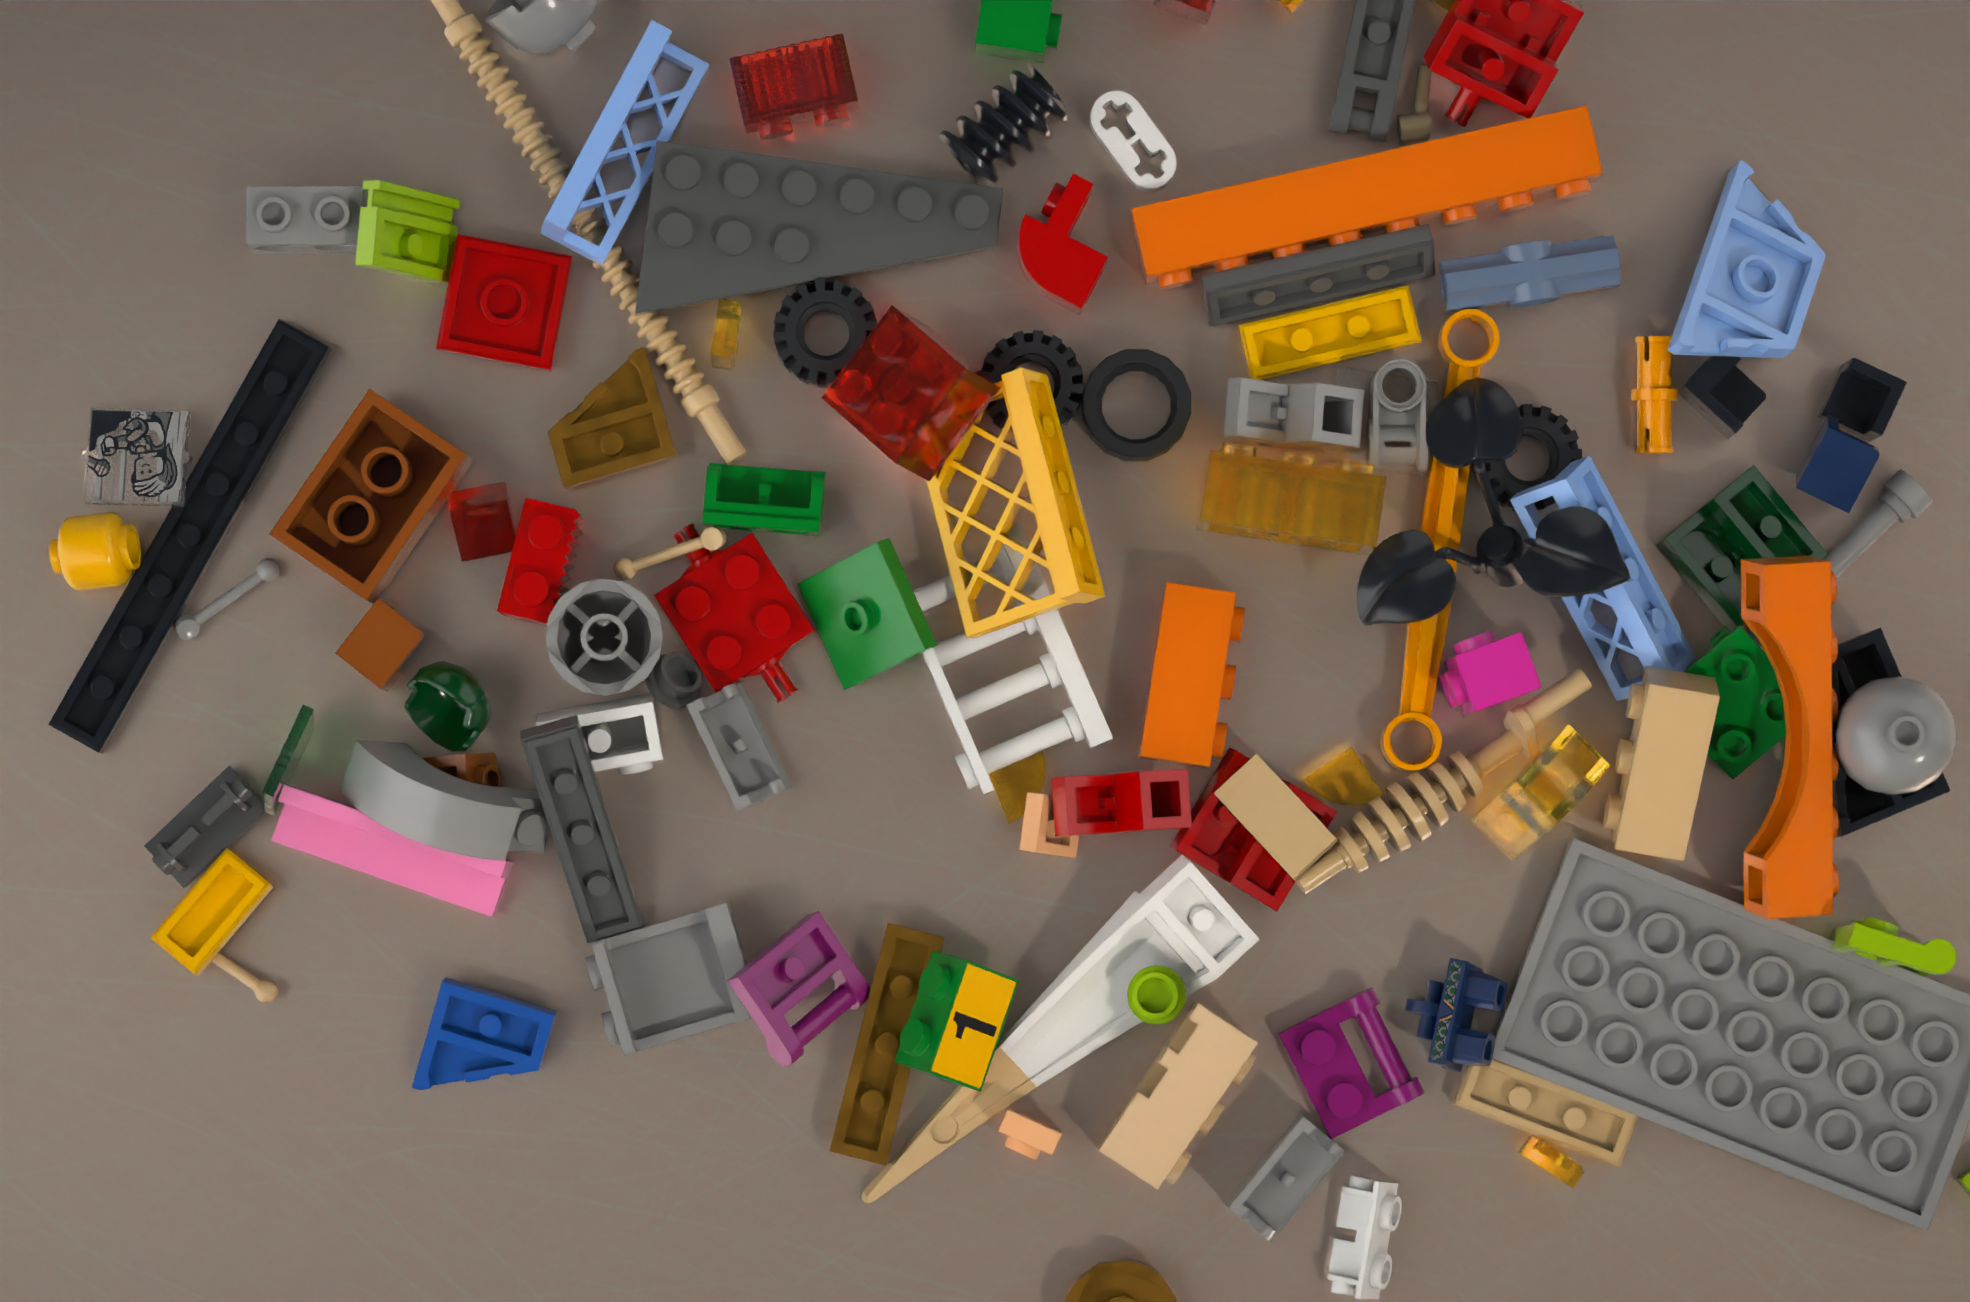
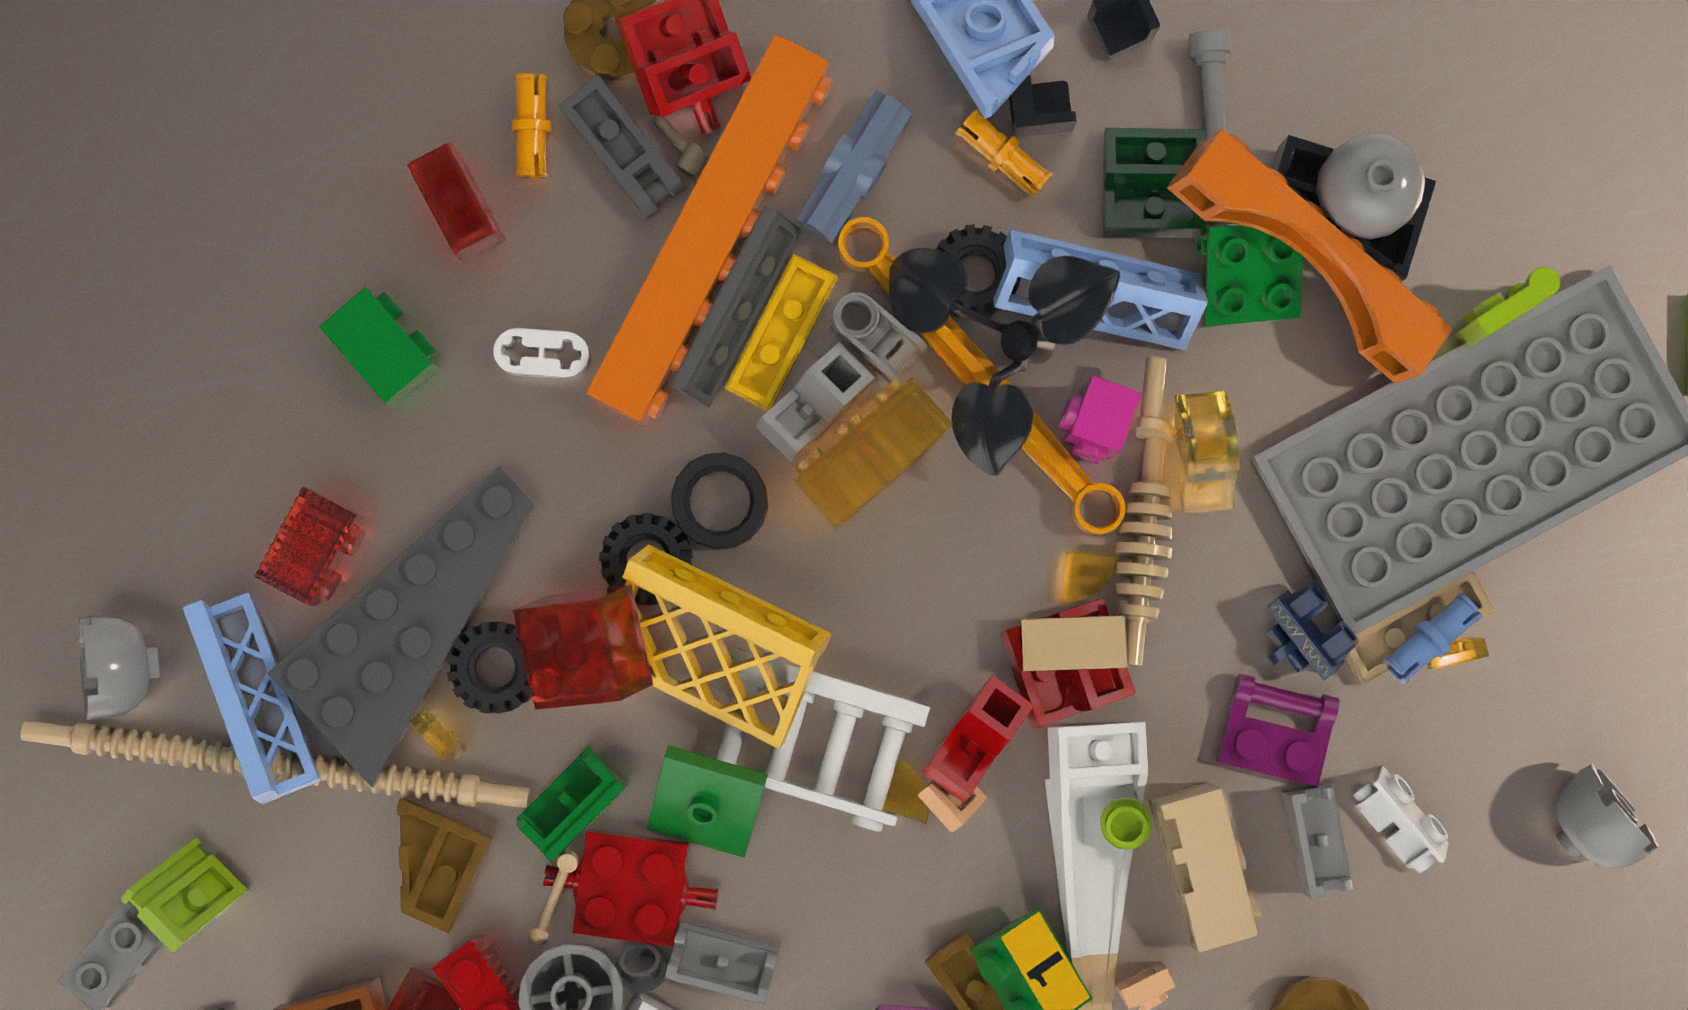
camera: 50 degrees left, 0 degrees up
red plate [436,234,573,372] -> none
black piece [938,62,1070,183] -> none
red brick [1018,173,1108,315] -> none
orange brick [1138,582,1245,768] -> none
tan brick [1603,666,1720,861] -> none
dark blue panel [1796,414,1880,513] -> none
none -> medium blue pin [1383,593,1483,684]

